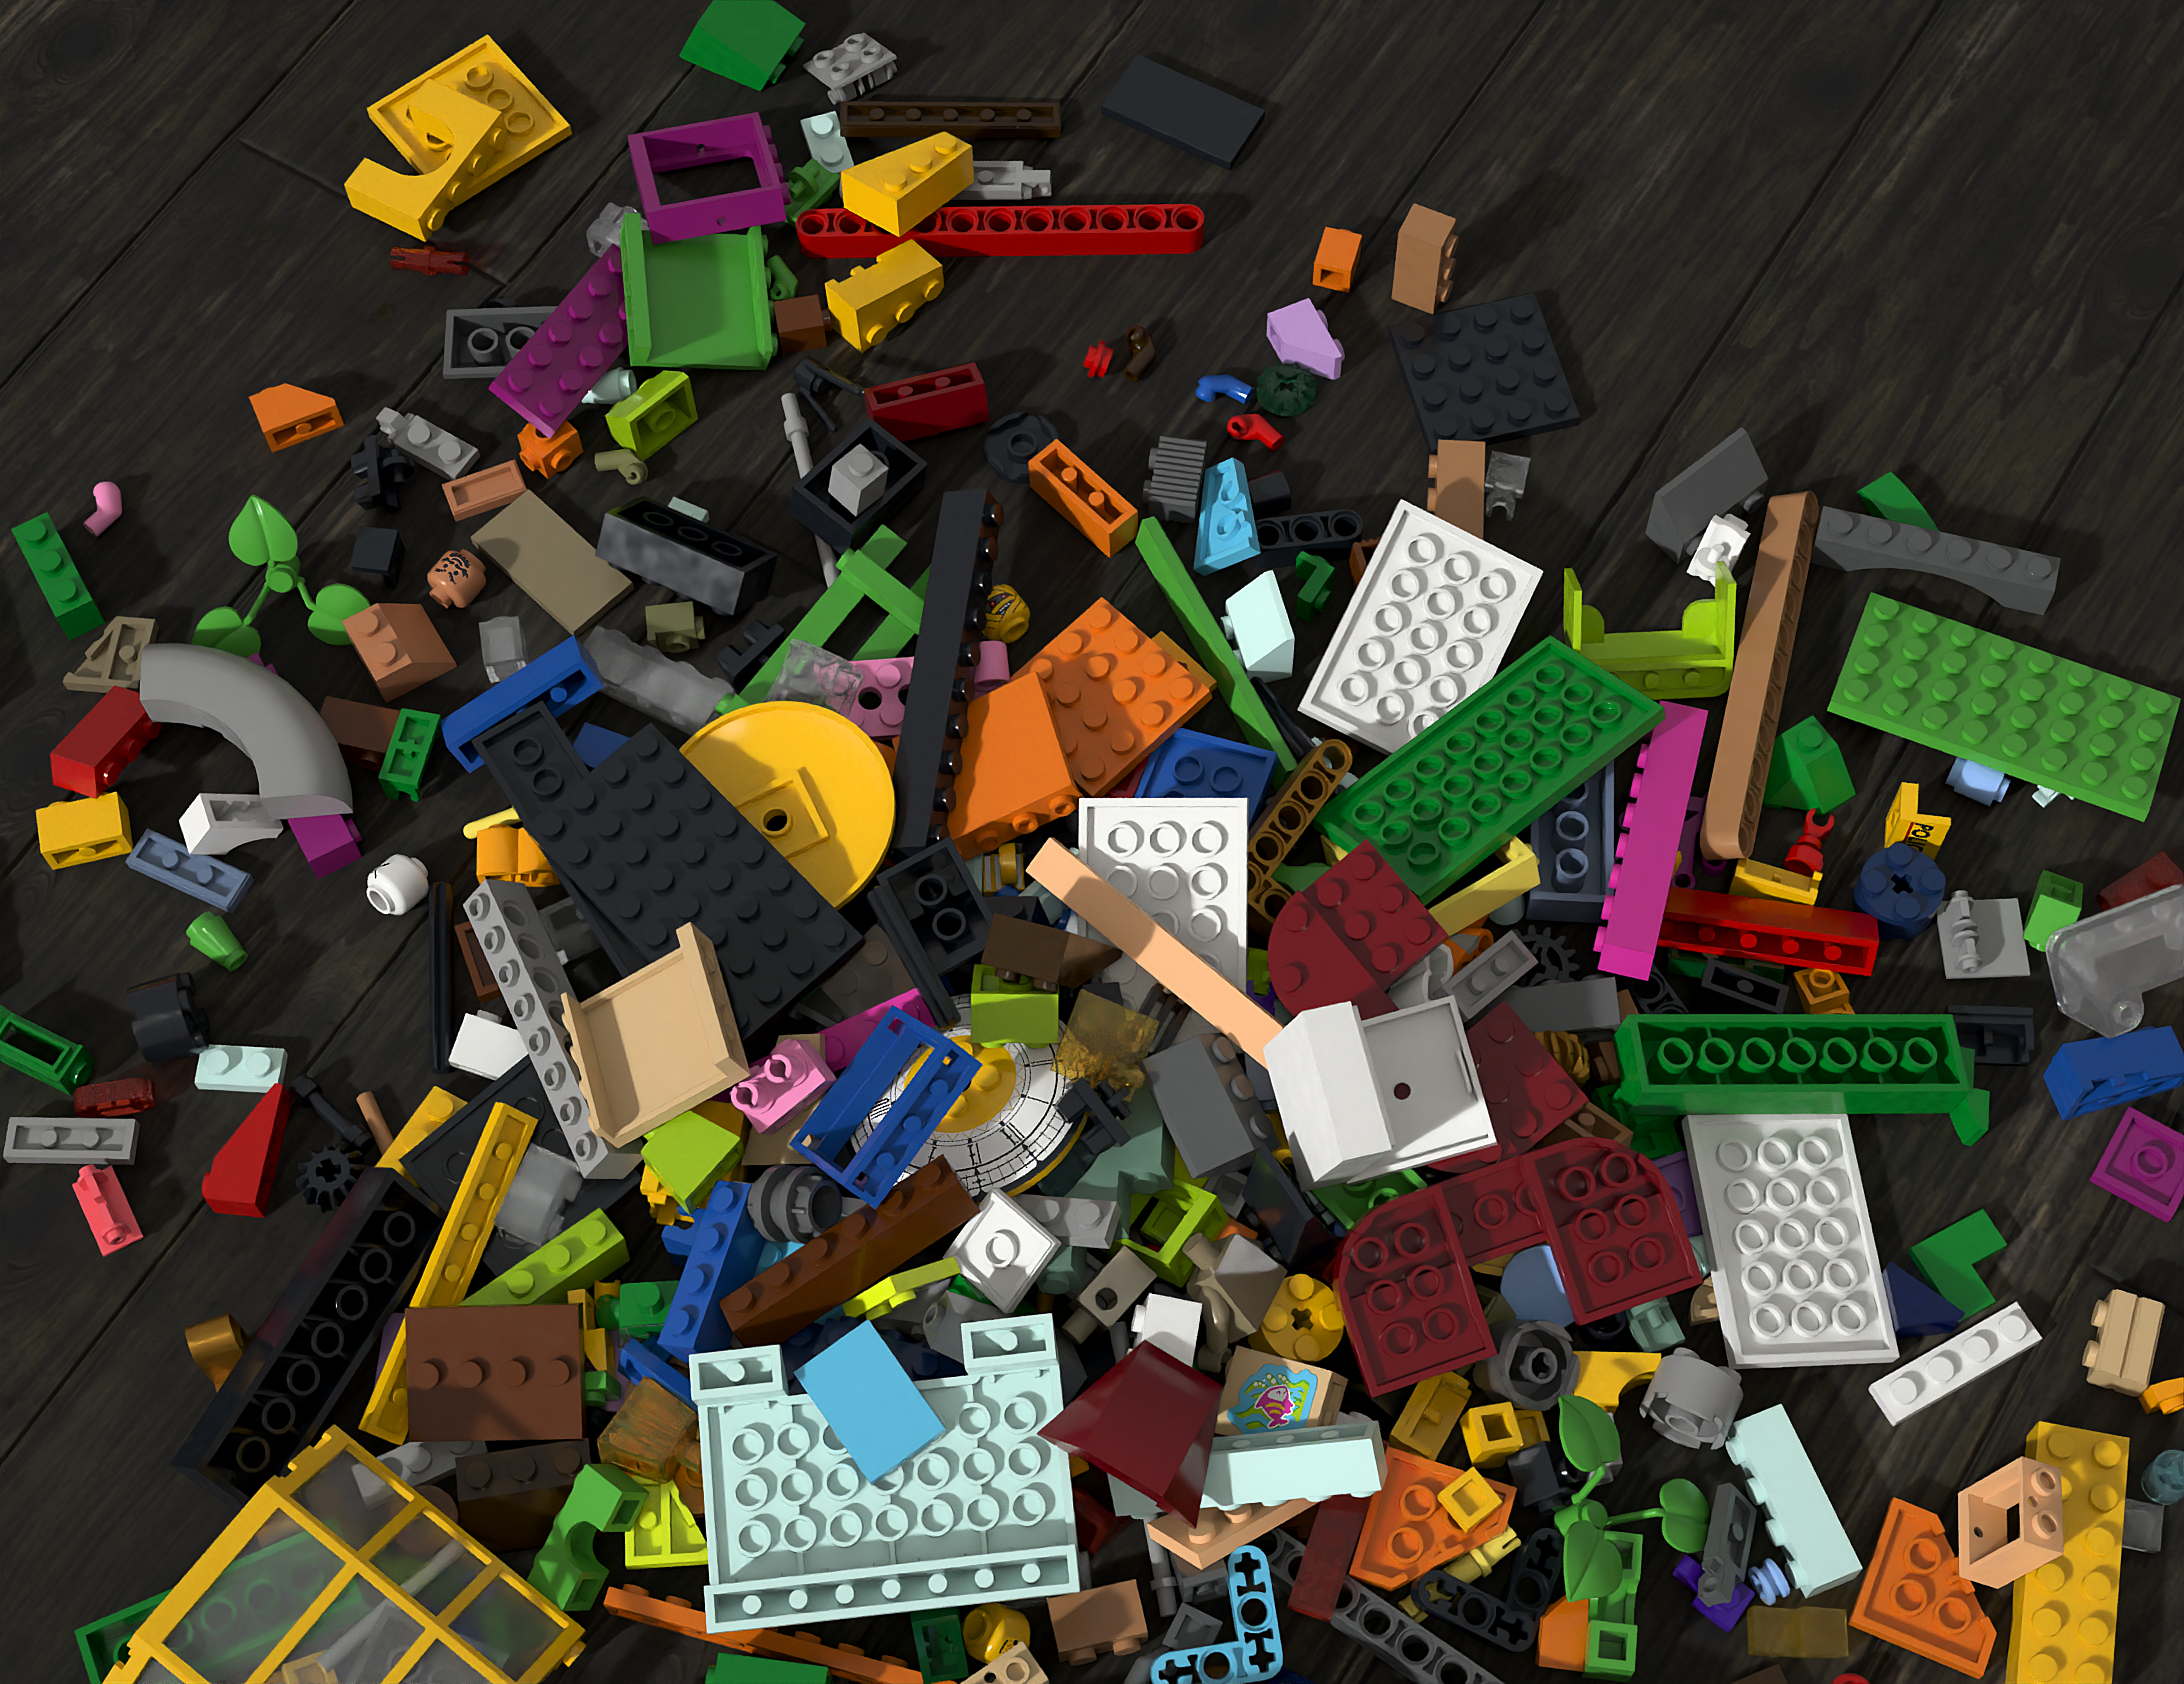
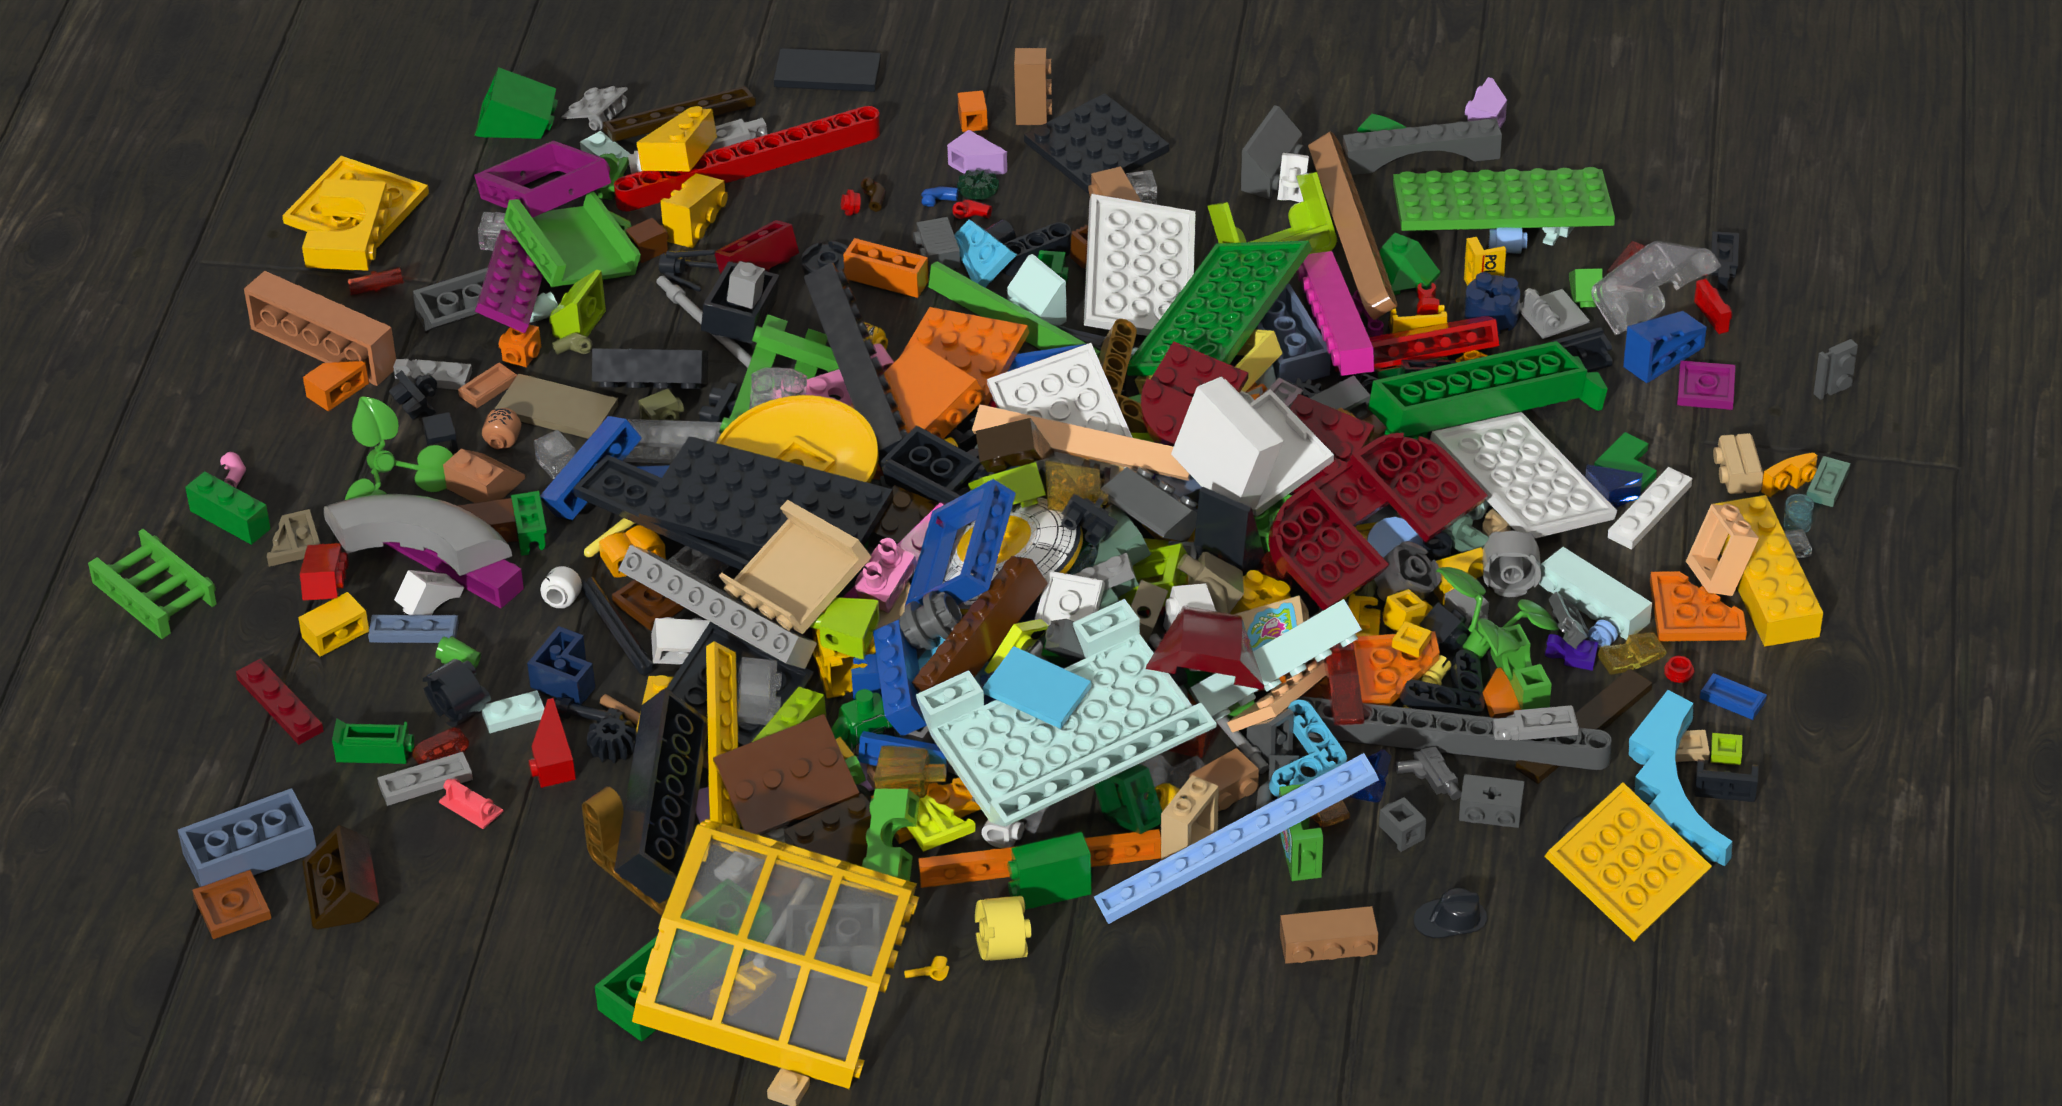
camera: 25 degrees left, 20 degrees down
none -> nougat brick [244,271,396,386]
none -> dark blue brick [527,626,595,705]
none -> lavender slope [1465,77,1507,128]

